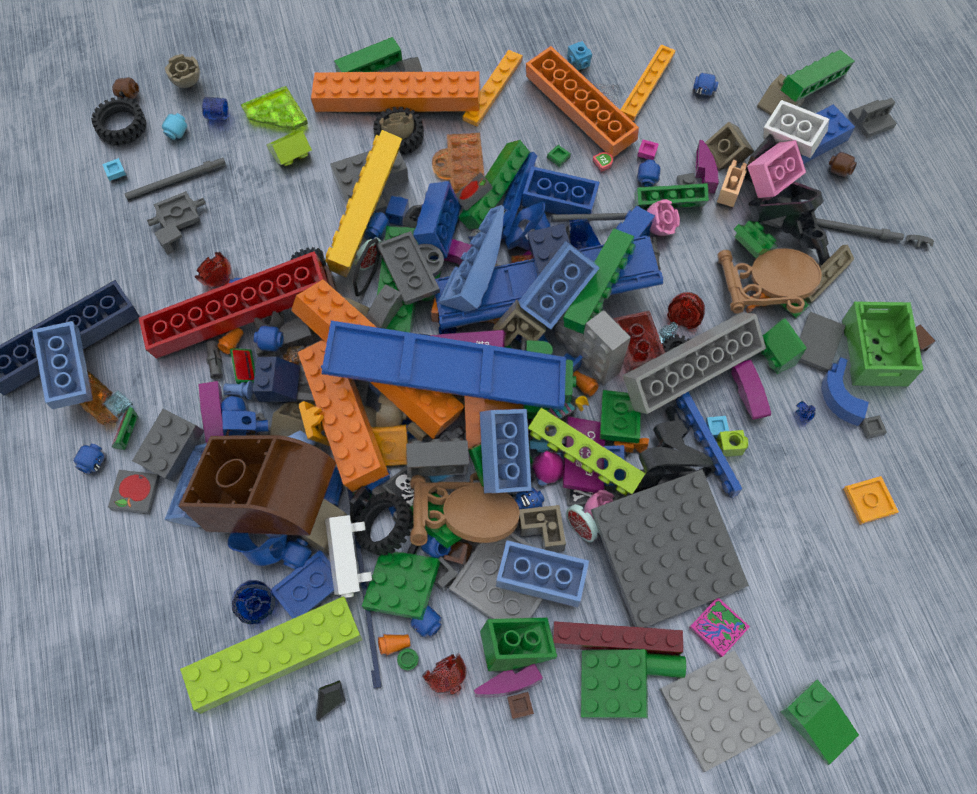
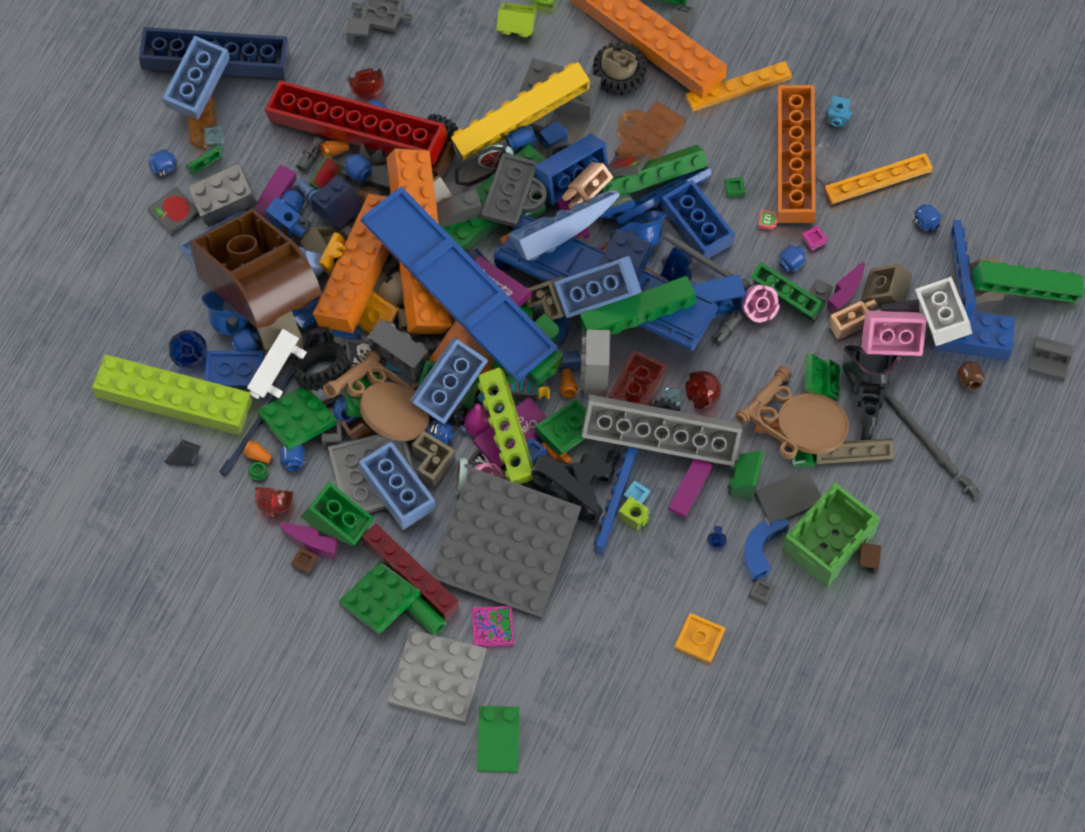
camera: 40 degrees right, 0 degrees up
none -> light nougat hinge [562,162,613,210]
none -> blue plate [950,220,977,316]

